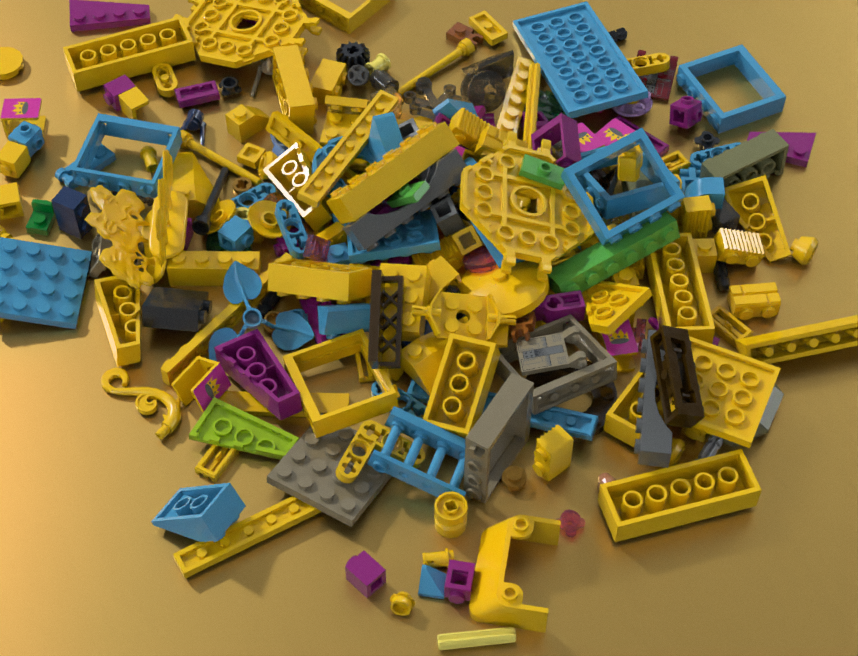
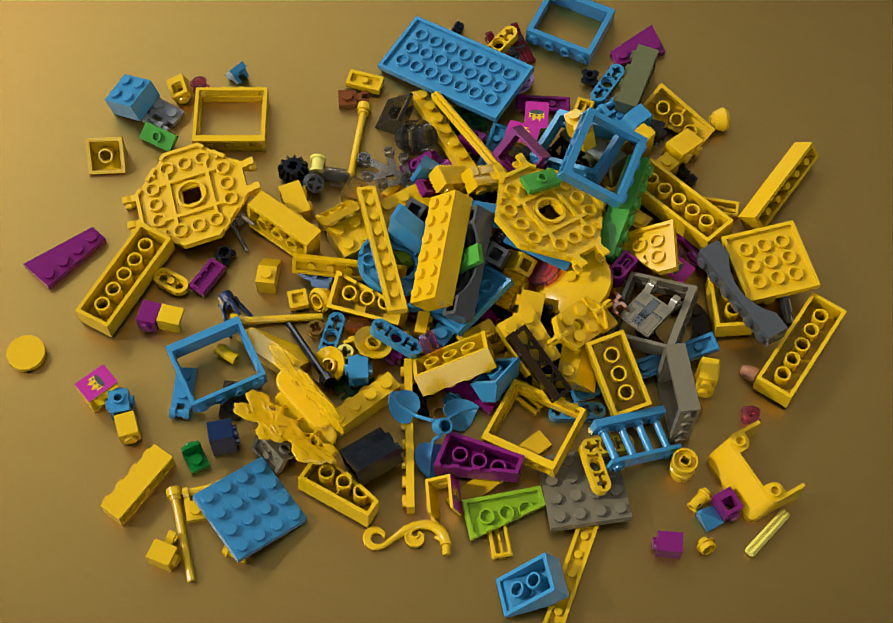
camera: 40 degrees left, 10 degrees up
dark brown brick [650,325,705,428] -> none
magenta brick [669,96,703,129] -> none
yellow brick [727,282,781,320] -> none

